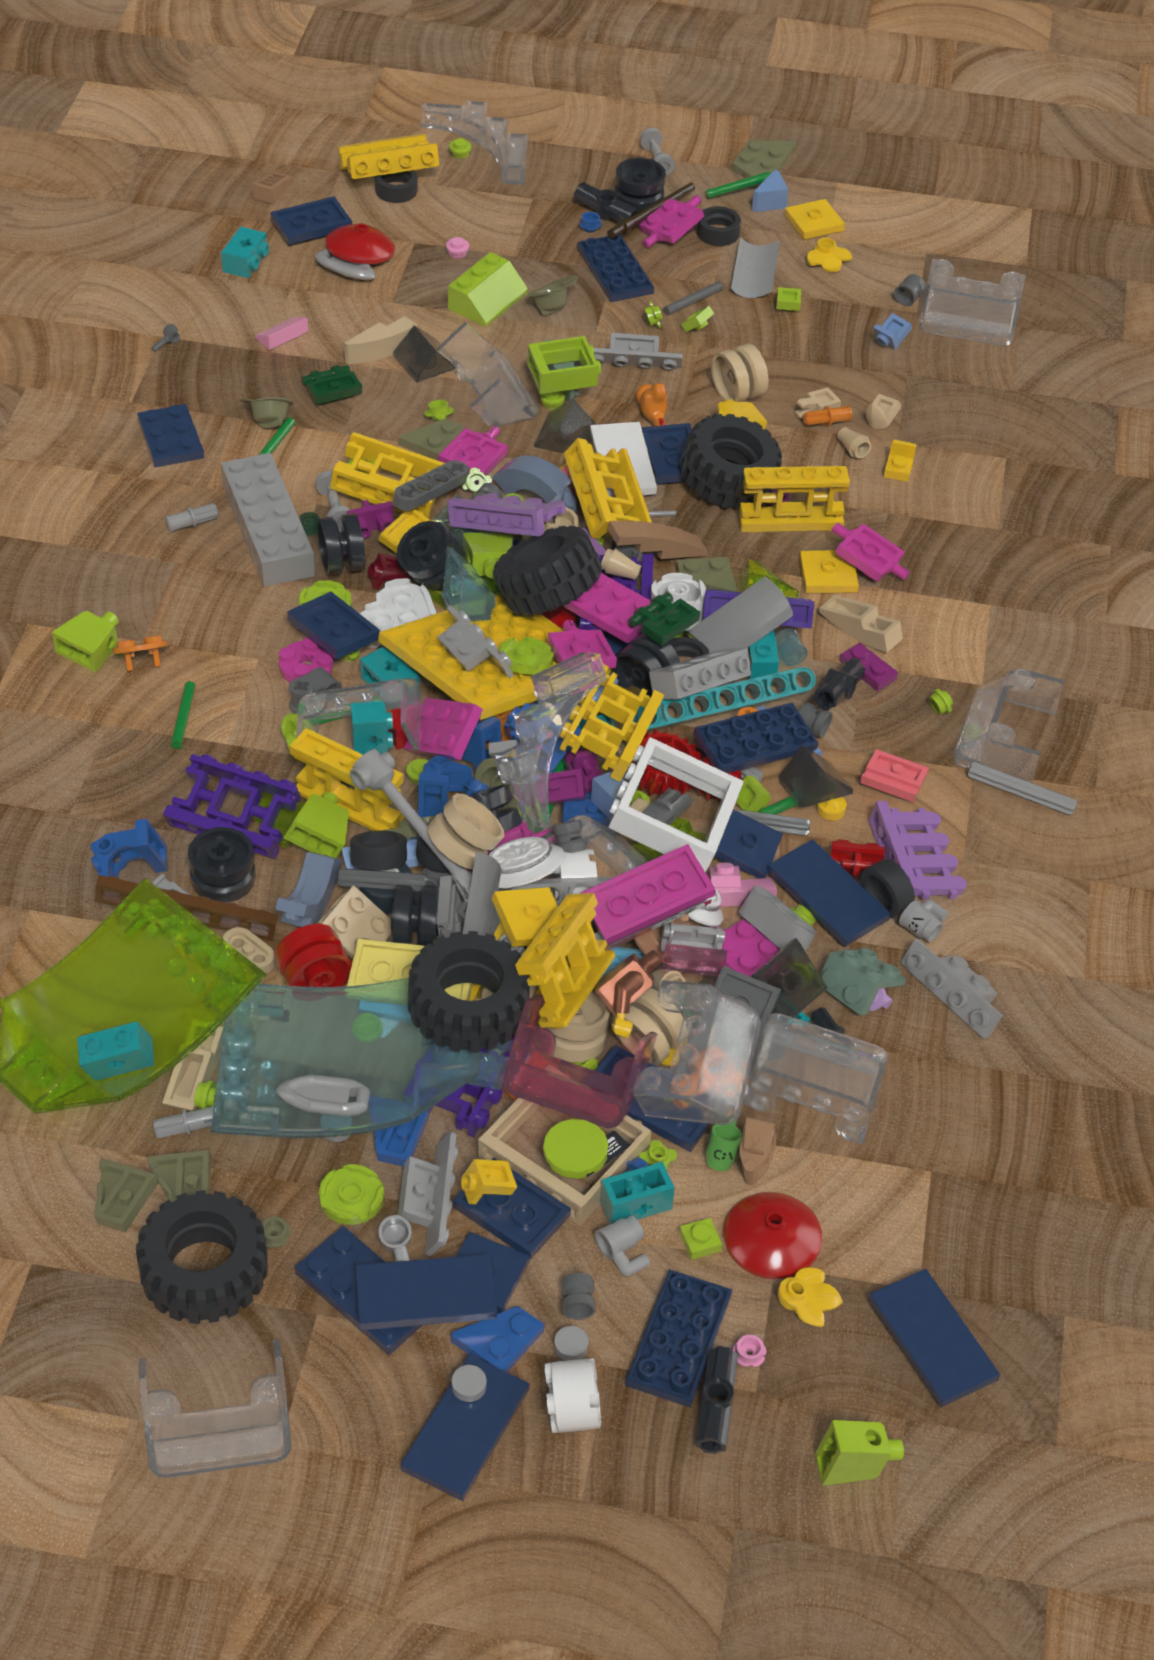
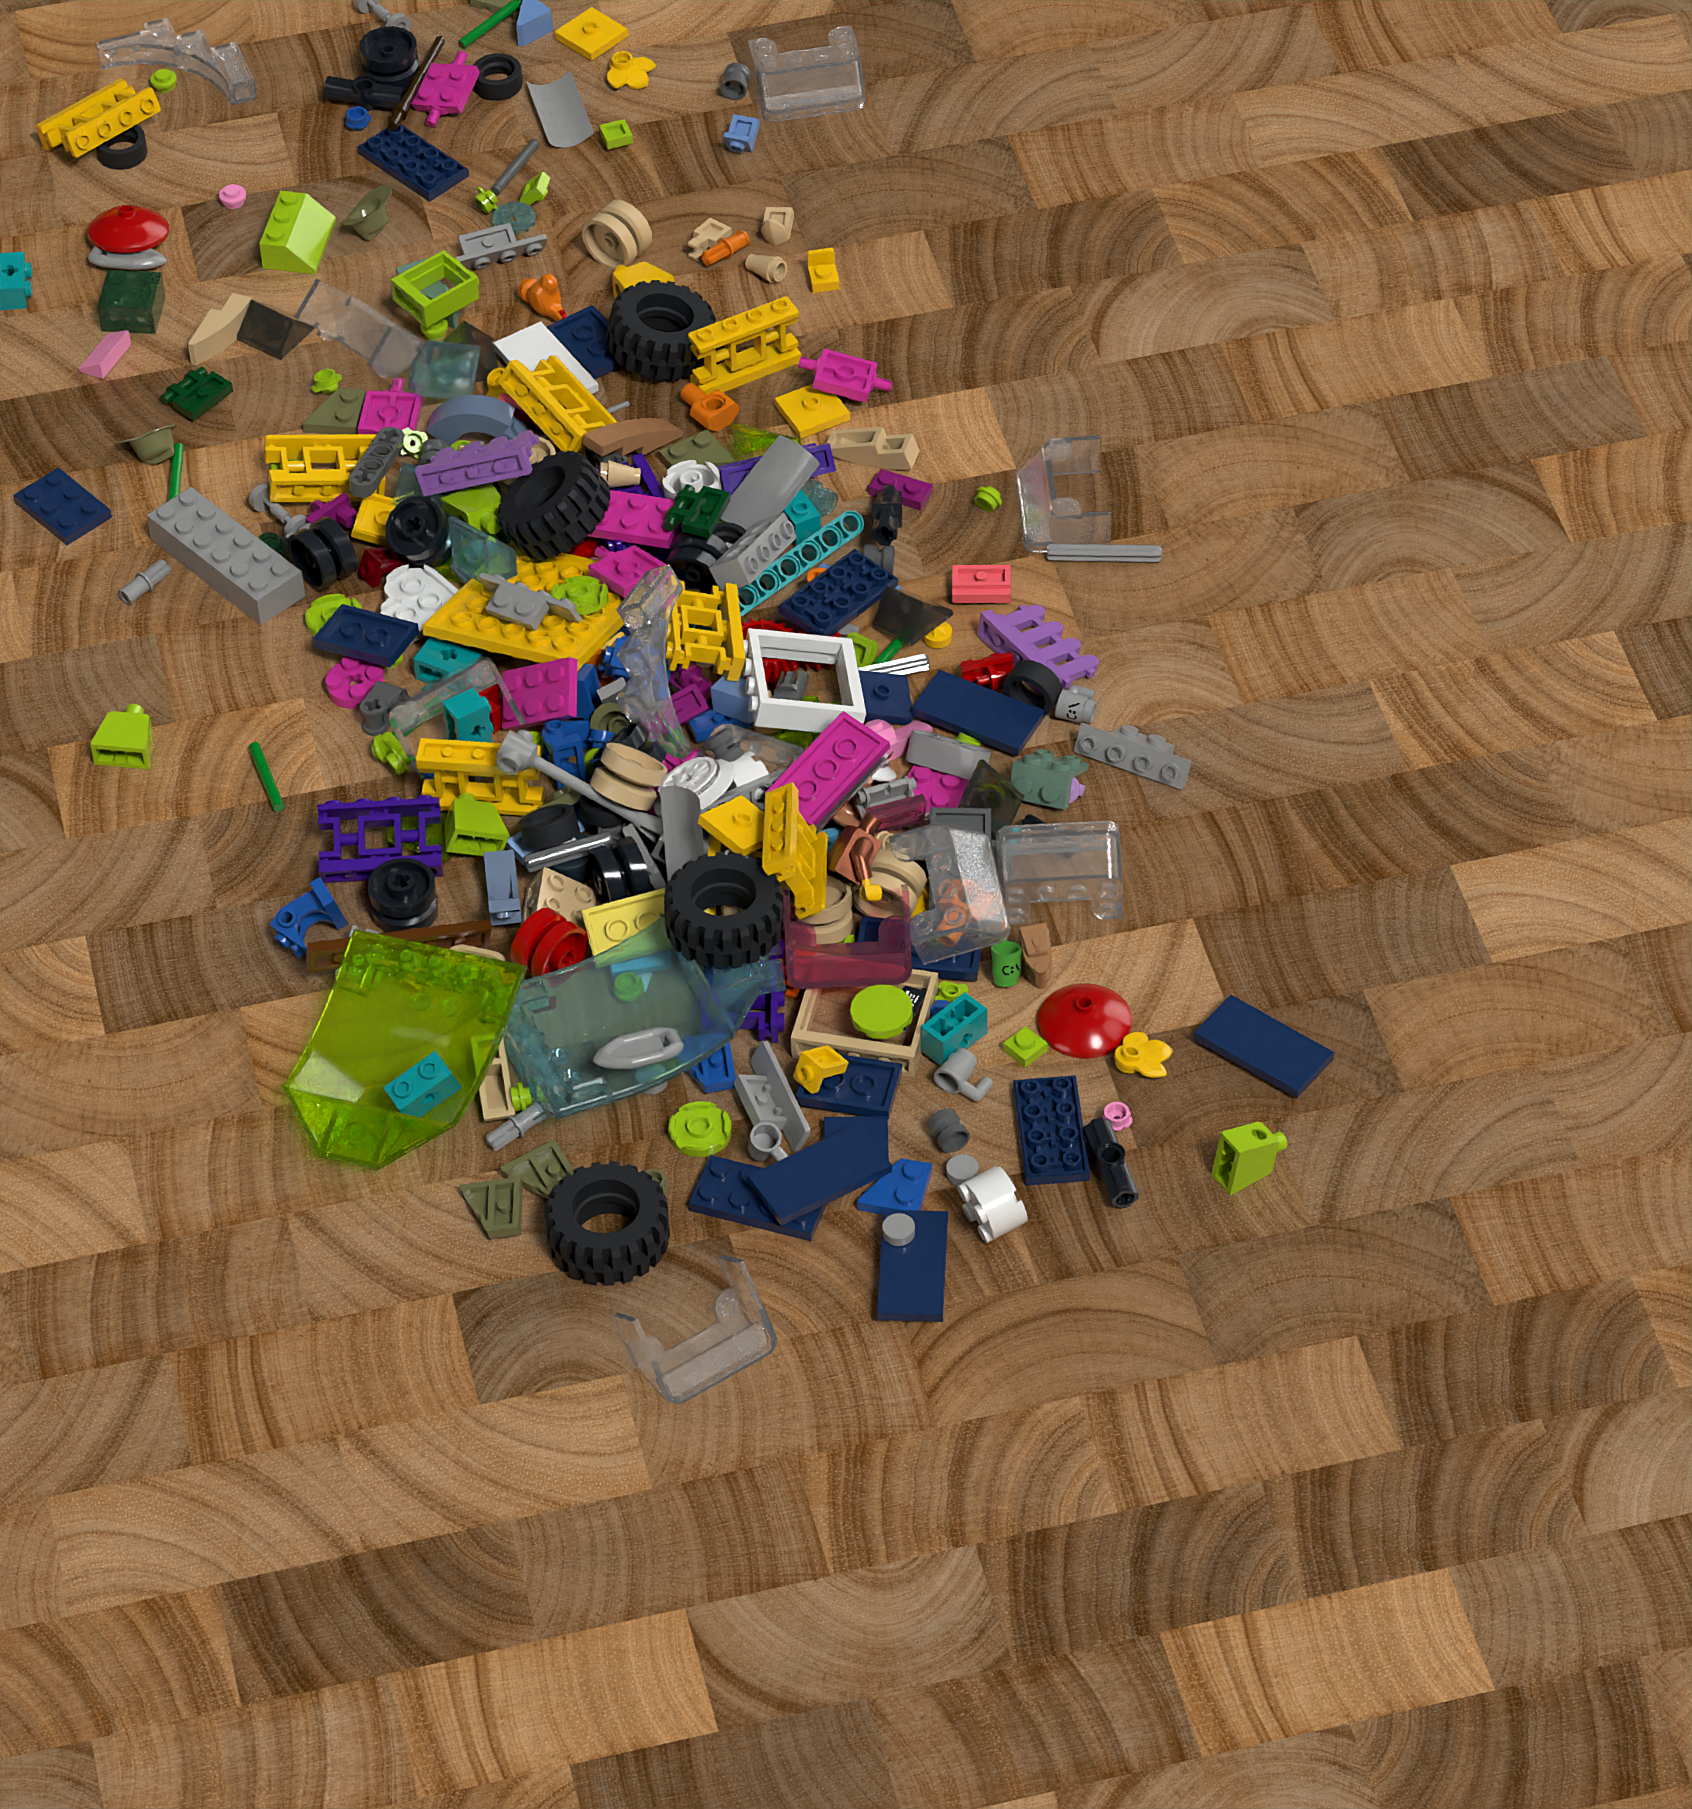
camera: 20 degrees left, 0 degrees up
orange plate [112,635,168,671] -> none
dark blue plate [270,196,352,245] -> none
none -> clear green piece [97,270,166,334]
none -> clear light blue slope [408,340,481,399]
none -> clear light blue gear [493,202,536,235]
none -> orange piece [680,383,740,432]

